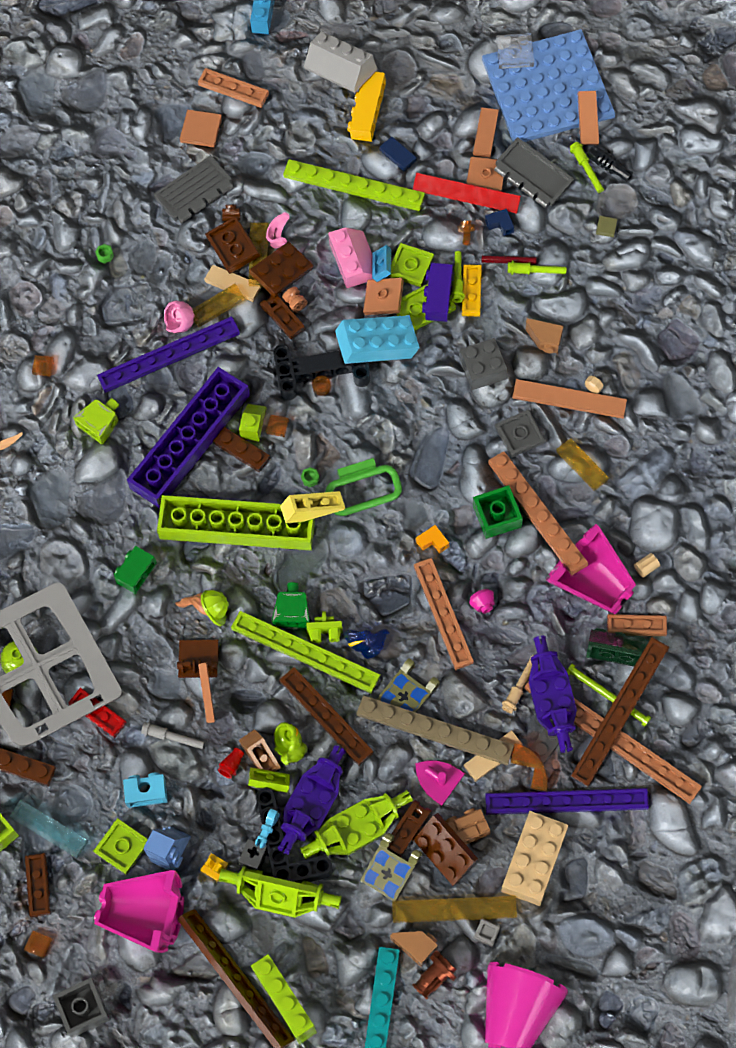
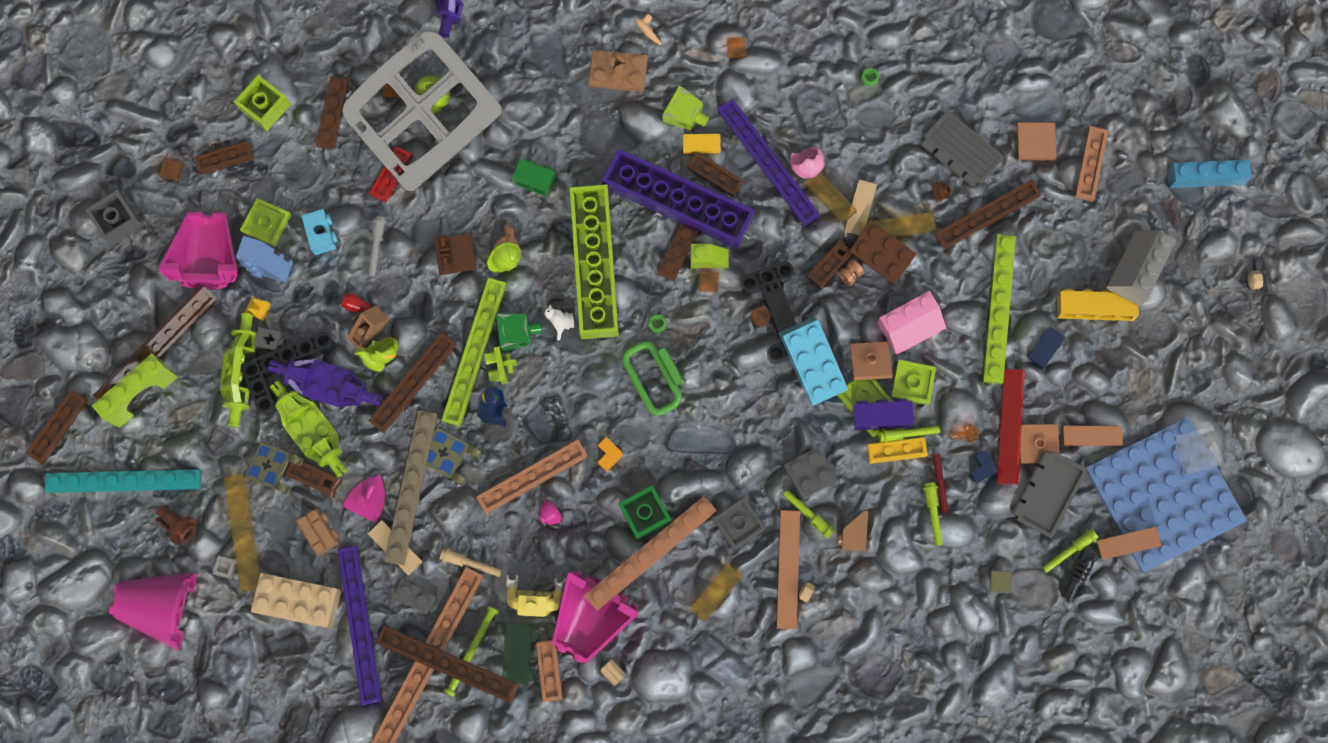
camera: 80 degrees right, 10 degrees up
clear light blue plate [9,800,88,859] -> none
nougat tile [198,662,216,723] -> none
reddish brown tile [205,216,260,274] -> none
lime plate [248,767,290,793] -> none
medium azure piece [255,809,280,848] -> none
bright pink helmet [266,212,290,249] -> none
light yellow slope [280,491,345,523] -> none
dark azure plate [372,245,391,282] -> none
medium nougat slope [390,931,438,967] -> none
reddish brown plate [413,813,478,886] -> none
clear orange brick [511,743,548,792] -> none
dark purple plate [528,635,577,753] -> none
none -> light yellow torso [506,575,566,617]
none -> white animal [544,305,574,340]
none -> medium nougat plate [589,50,648,92]
none -> yellow tile [683,134,721,154]
none -> reddish brown plate [687,152,744,198]
none -> lime pin [783,490,835,539]
none -> reddish brown plate [934,179,1042,251]

